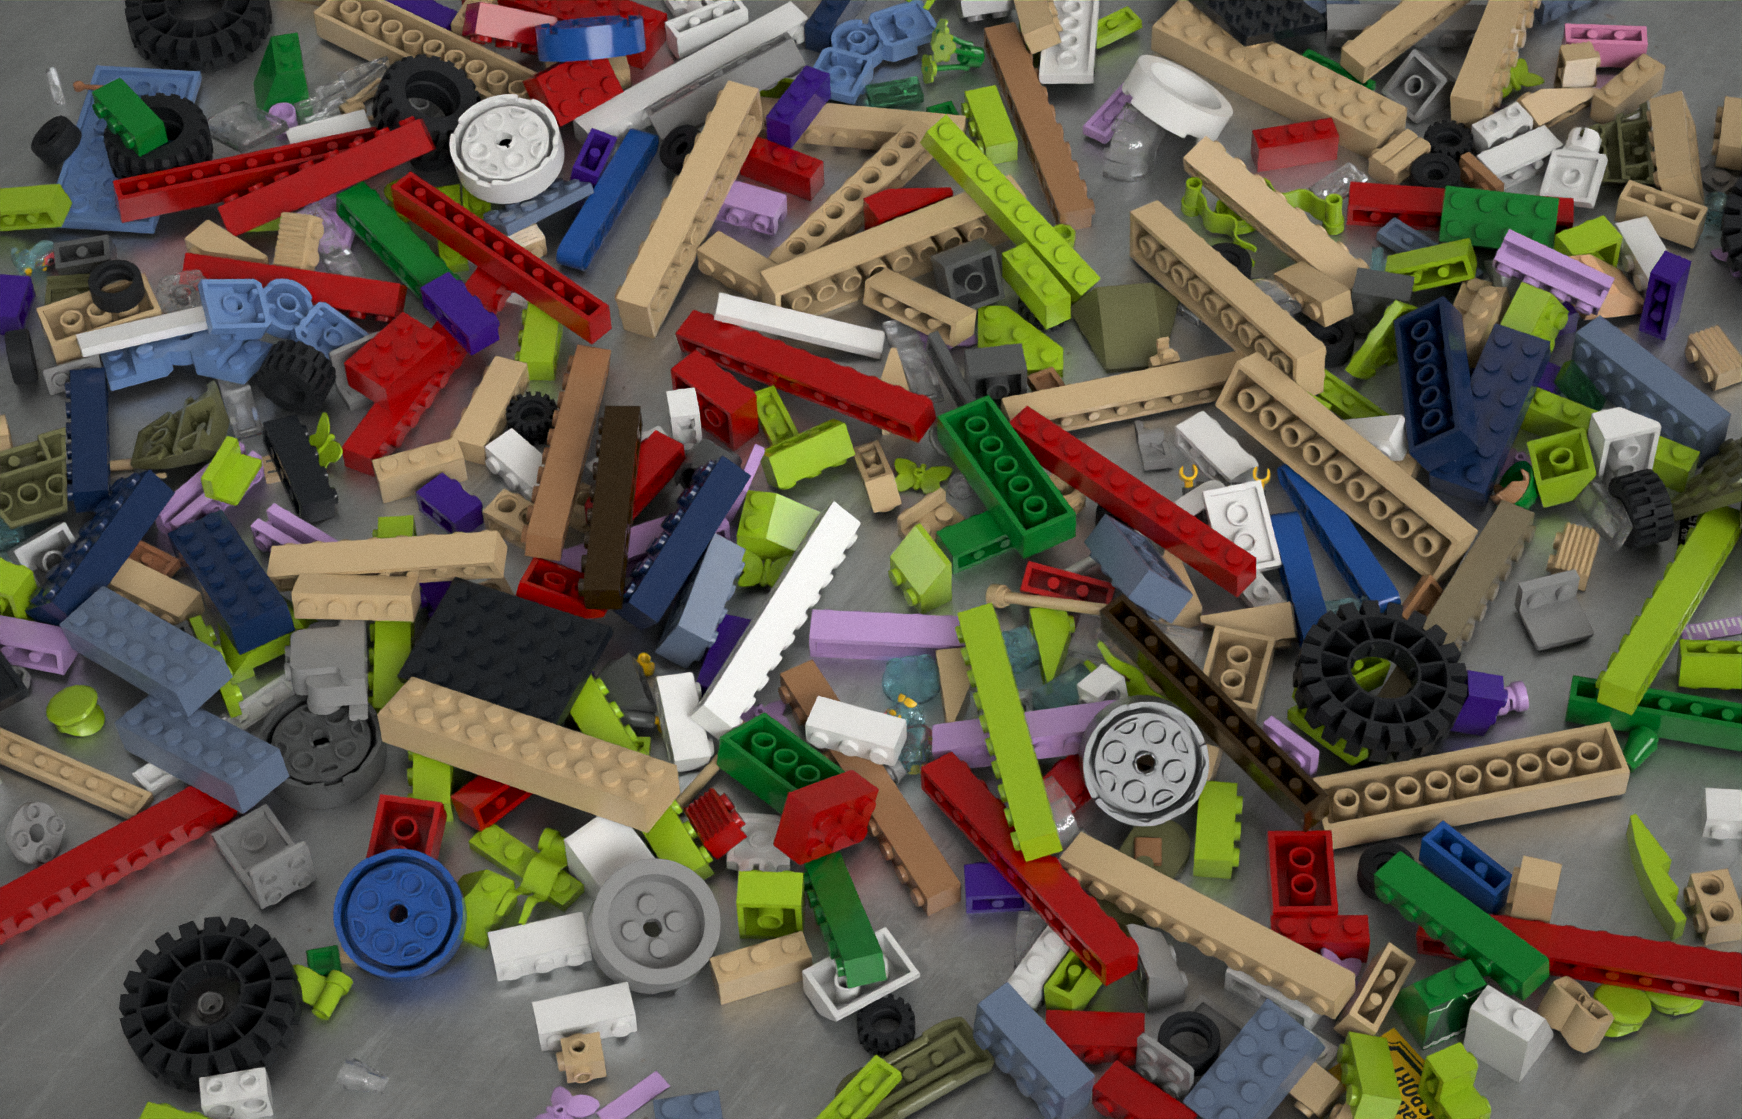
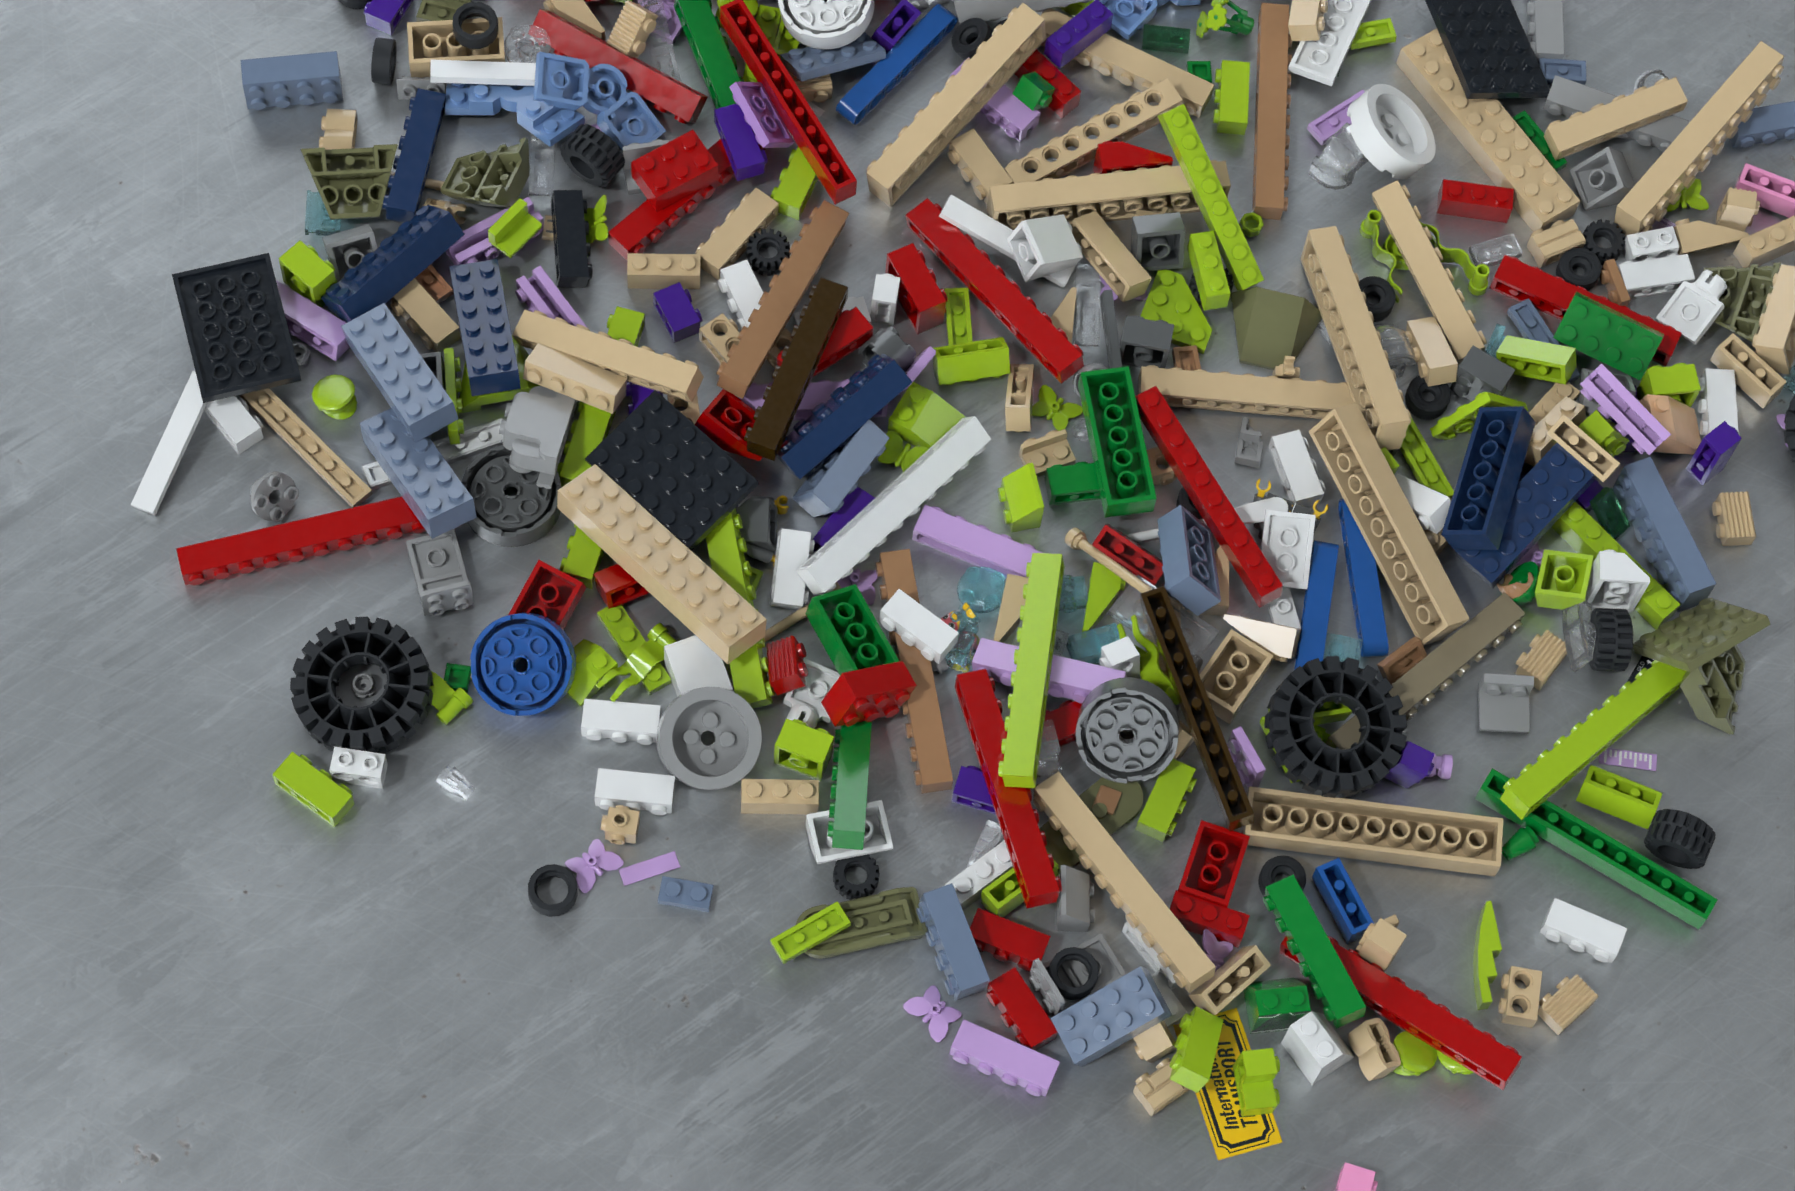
camera: 10 degrees right, 15 degrees up
none -> medium lavender plate [729,82,795,148]
none -> white slope [1006,214,1083,282]
none -> green brick [1012,72,1056,111]
none -> tan brick [1547,414,1621,483]

